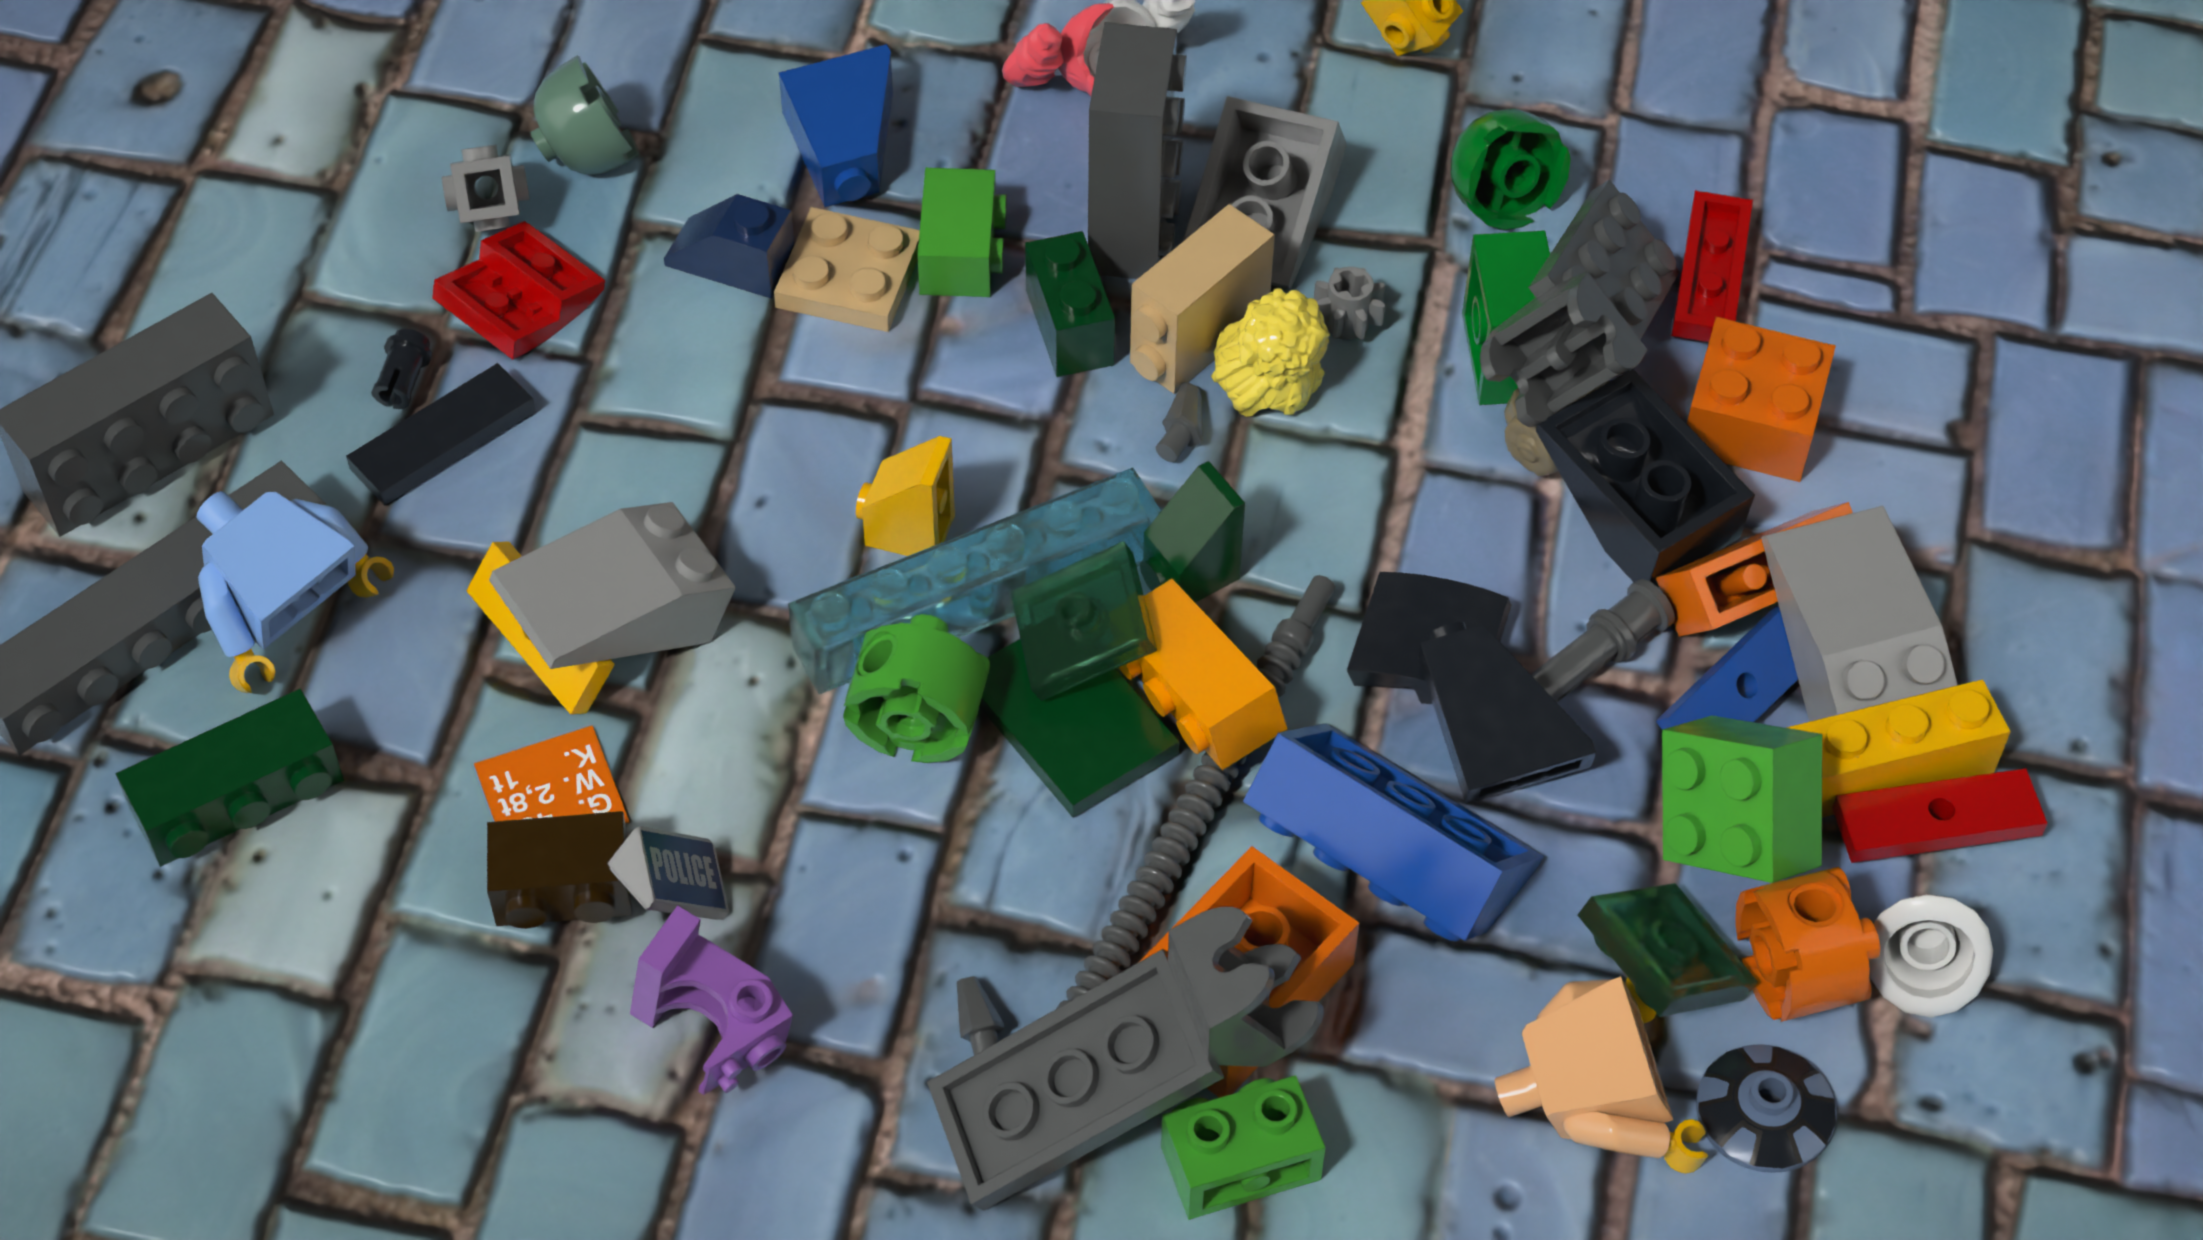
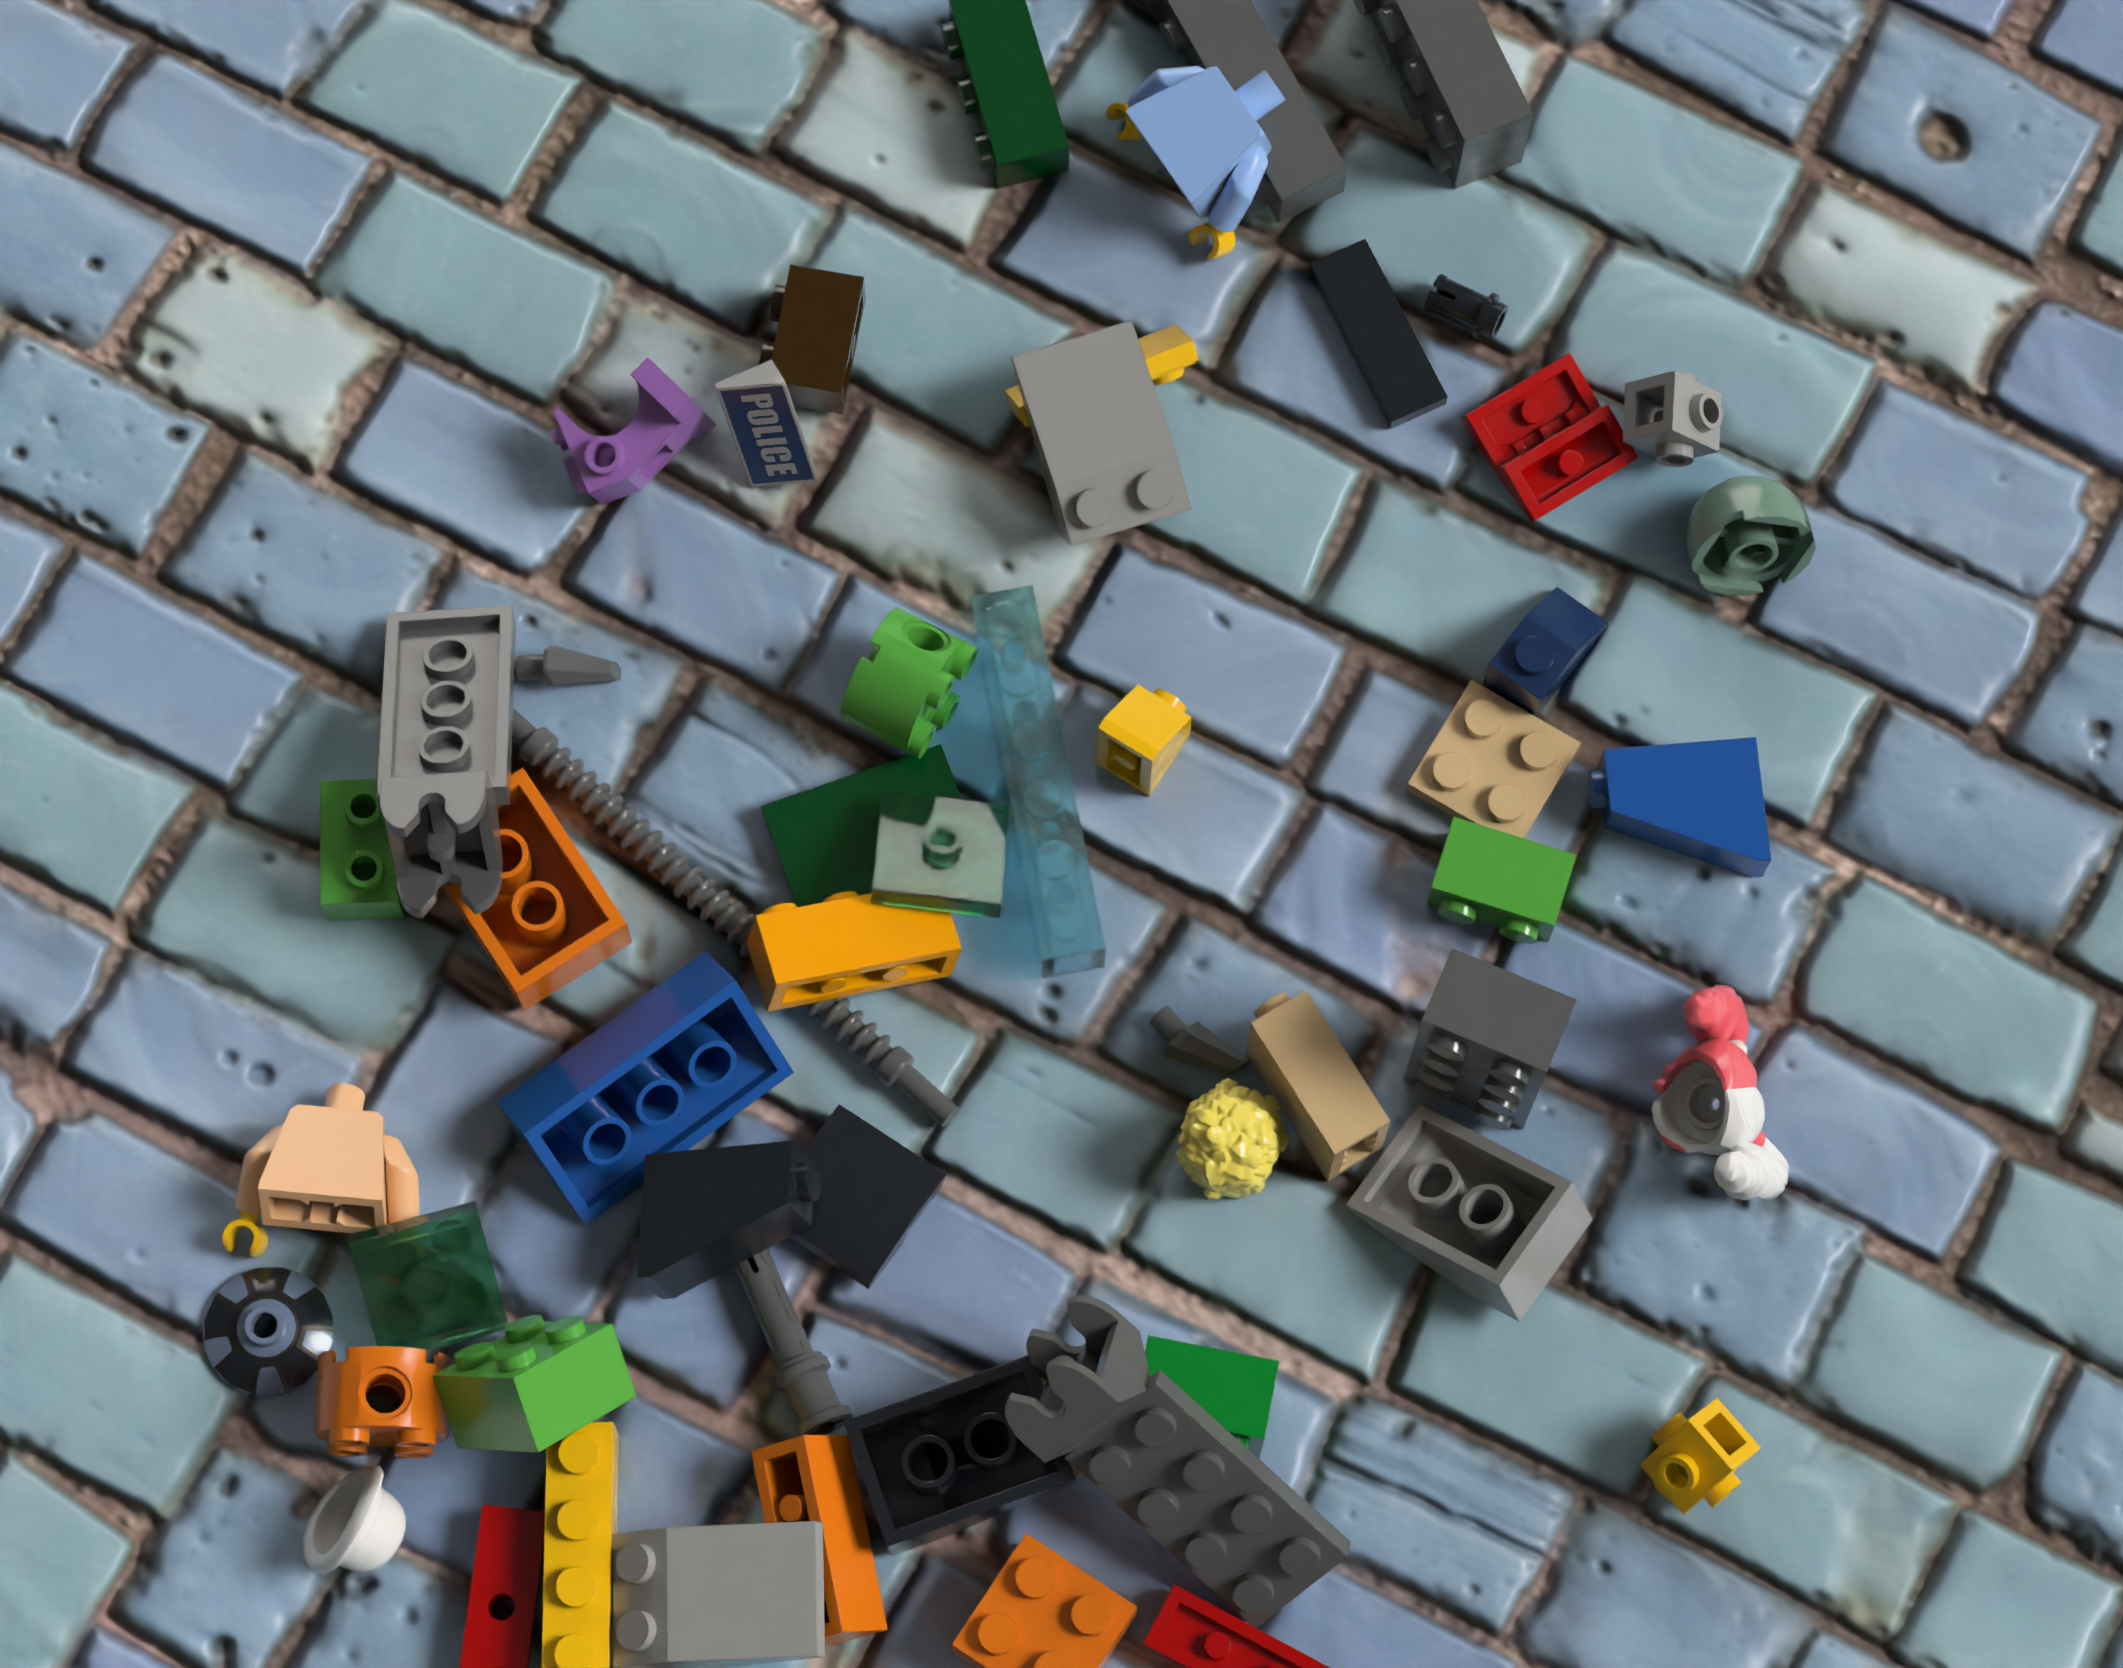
camera: 105 degrees right, 20 degrees up
orange sticker [474,725,630,823] -> none
dark green brick [1025,231,1115,378] -> none
dark green slope [1140,460,1245,603] -> none
light grey gear [1314,267,1385,340] -> none
green cylinder [1450,108,1571,230] -> none
blue tile [1656,606,1798,729] -> none

